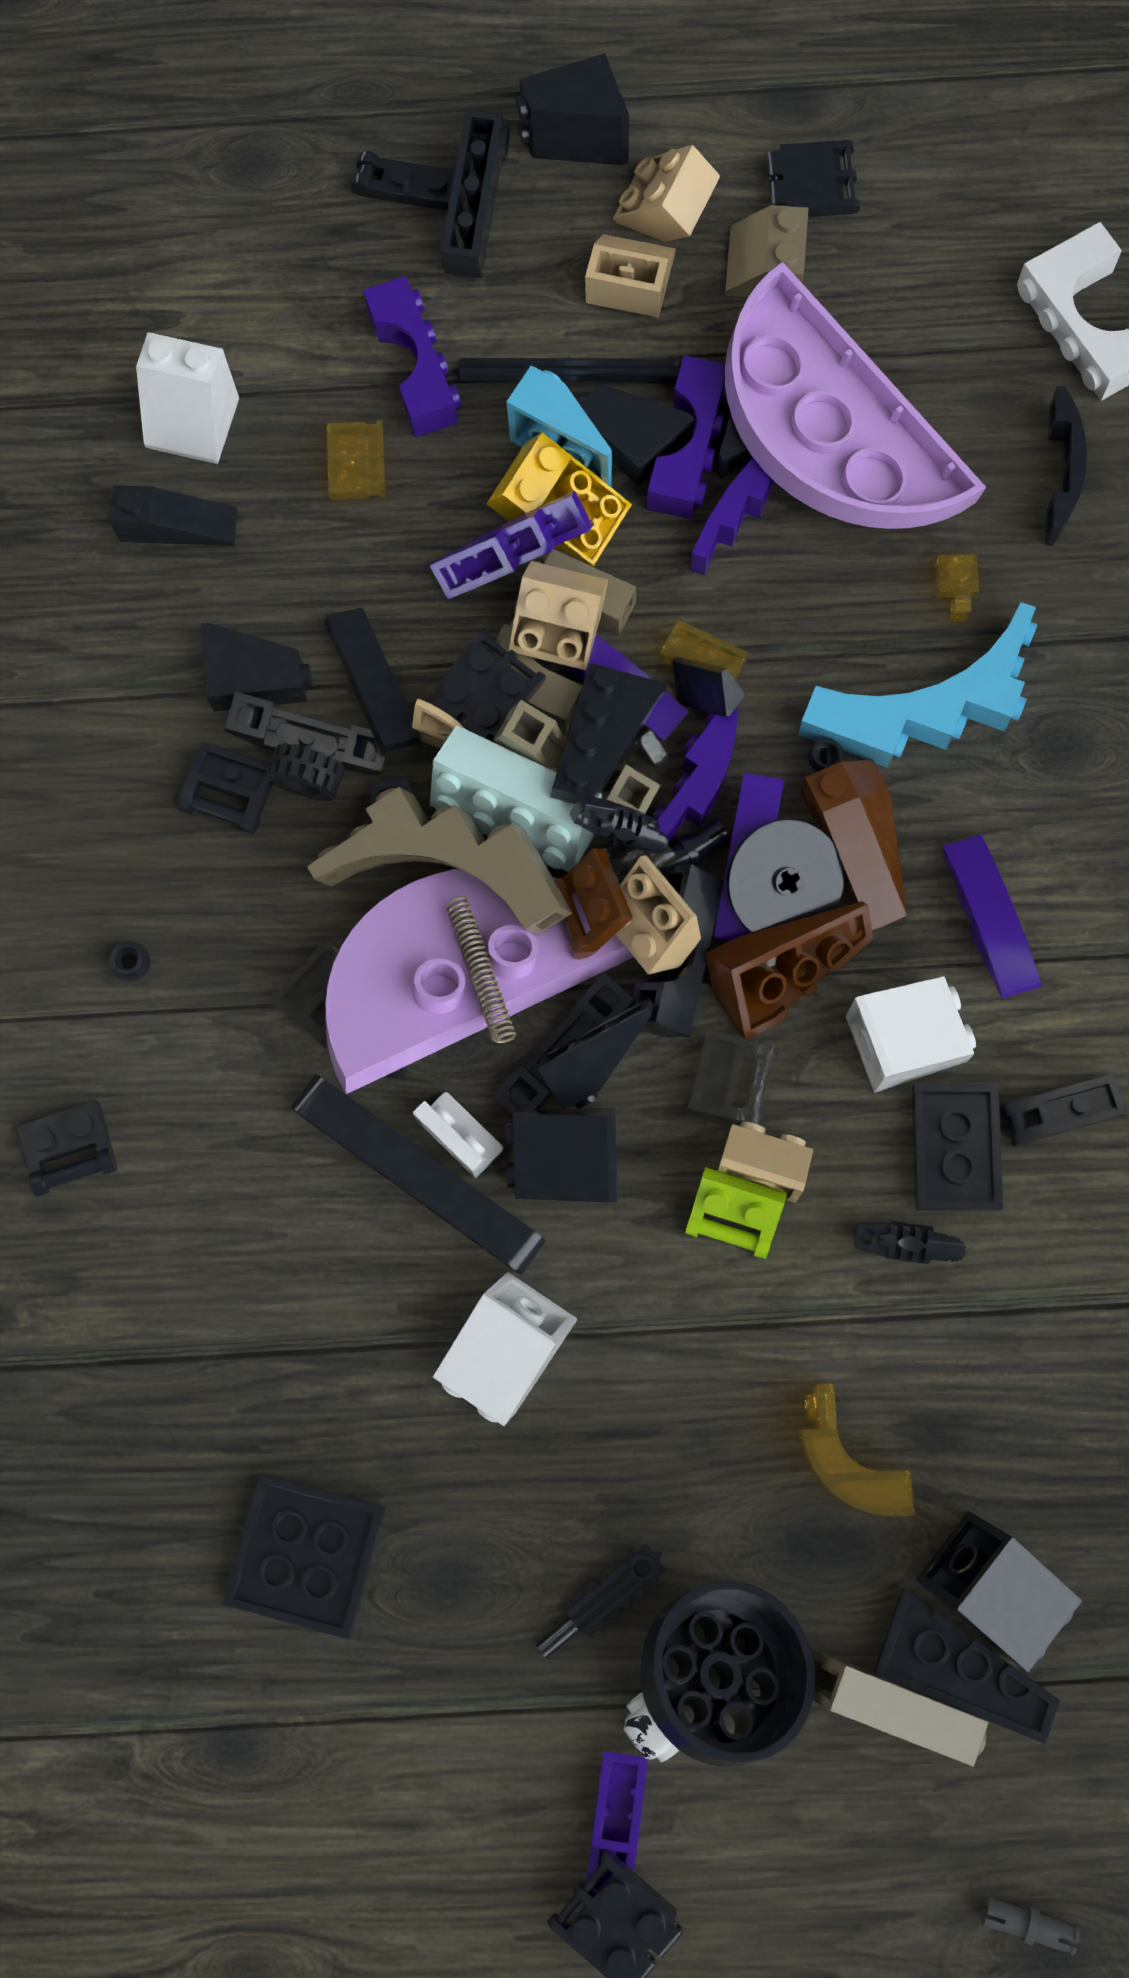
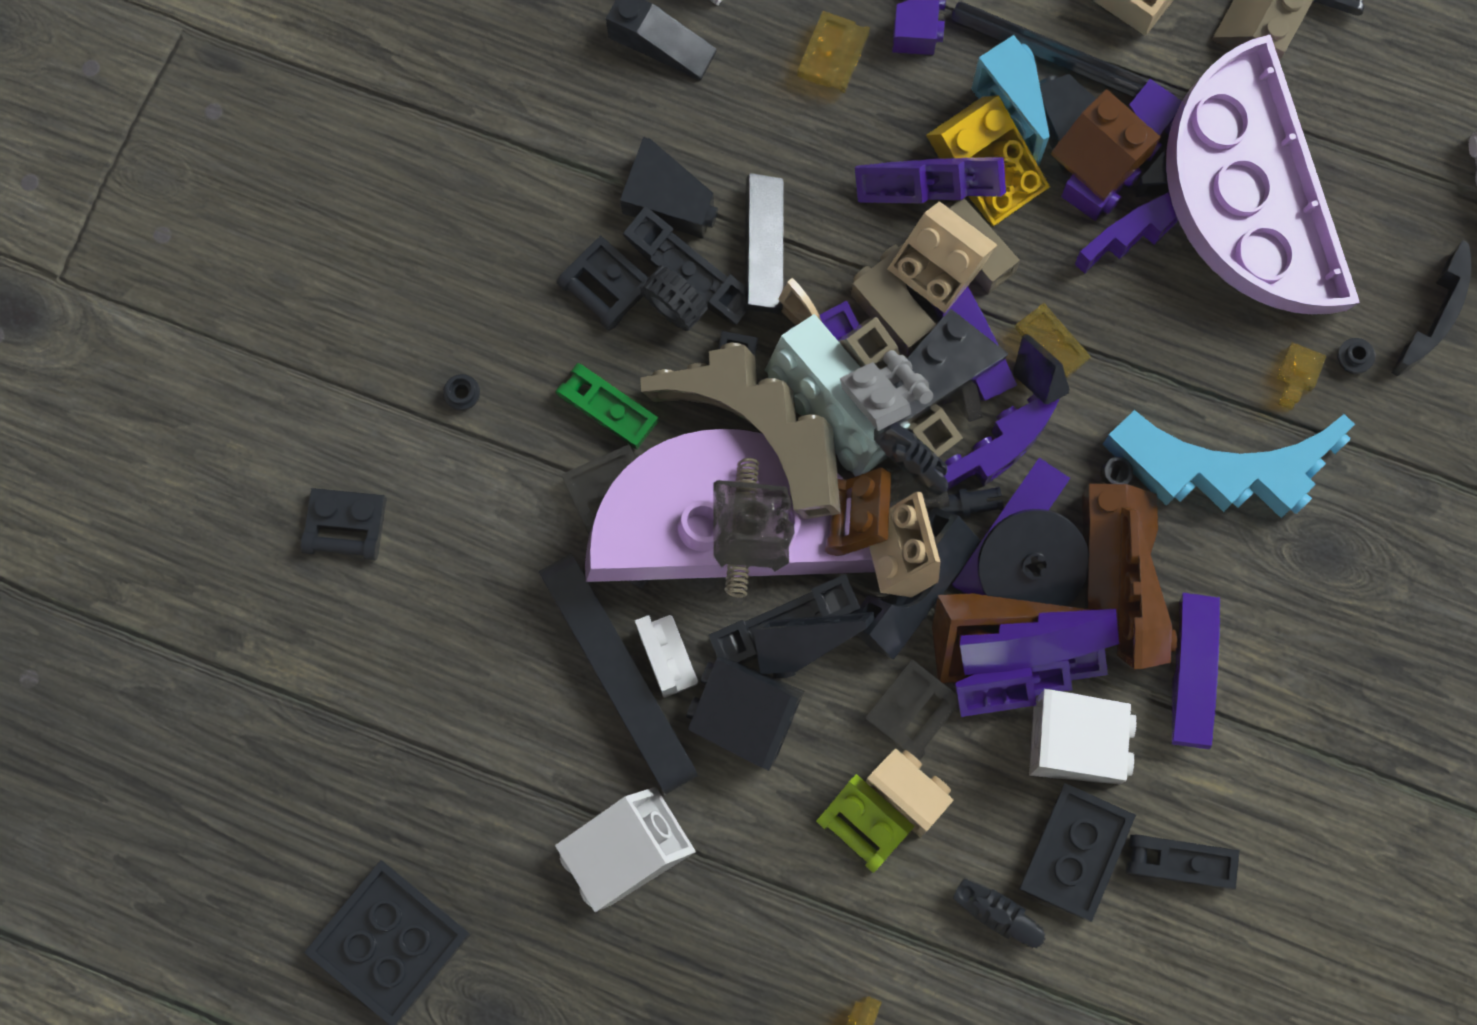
camera: 20 degrees right, 0 degrees up
black plate [432,628,547,740] -> none
none -> green plate [555,363,659,450]
none -> clear smoke slope [713,480,795,572]
none -> light grey plate [840,350,933,431]
none -> dark purple slope [956,649,1108,717]
none -> dark purple slope [960,609,1119,675]
none -> reddish brown slope [1051,89,1161,202]
none -> reddish brown wedge [1117,507,1177,669]
none -> black plate [1337,338,1375,374]

